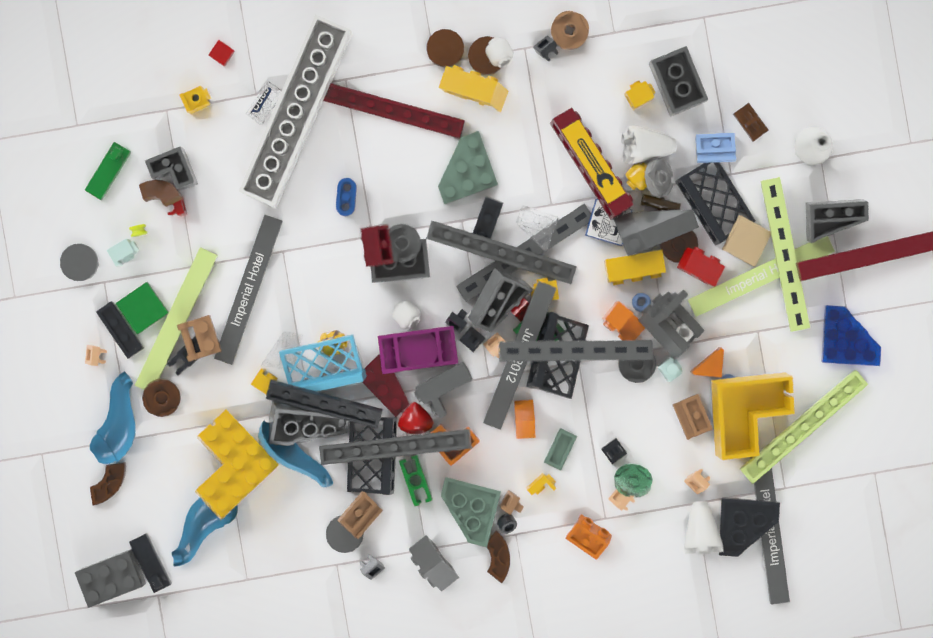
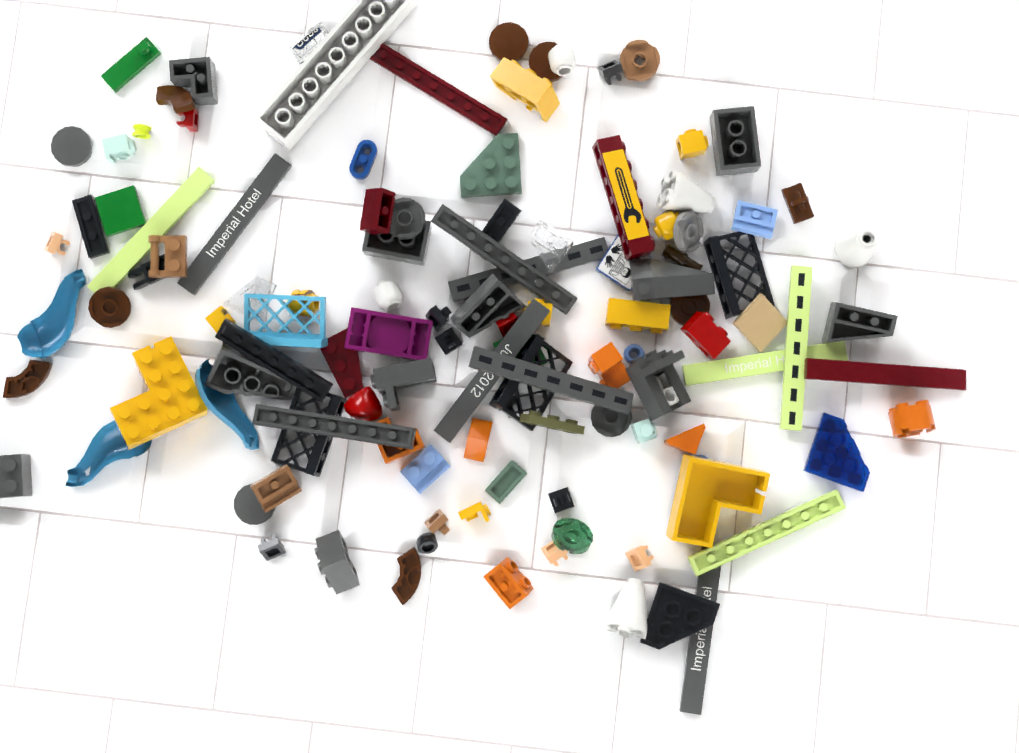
camera: 20 degrees right, 5 degrees down
black hinge [129,533,172,593] -> none
yellow brick [179,86,212,114] -> none
green piece [399,454,433,507] -> none
sand green plate [441,477,501,548] -> none
light nougat tile [483,332,505,358] -> none
medium nougat plate [672,394,713,440] -> none
none -> light blue plate [400,444,451,494]
none -> olive plate [519,410,585,435]
none -> orange brick [888,400,936,438]

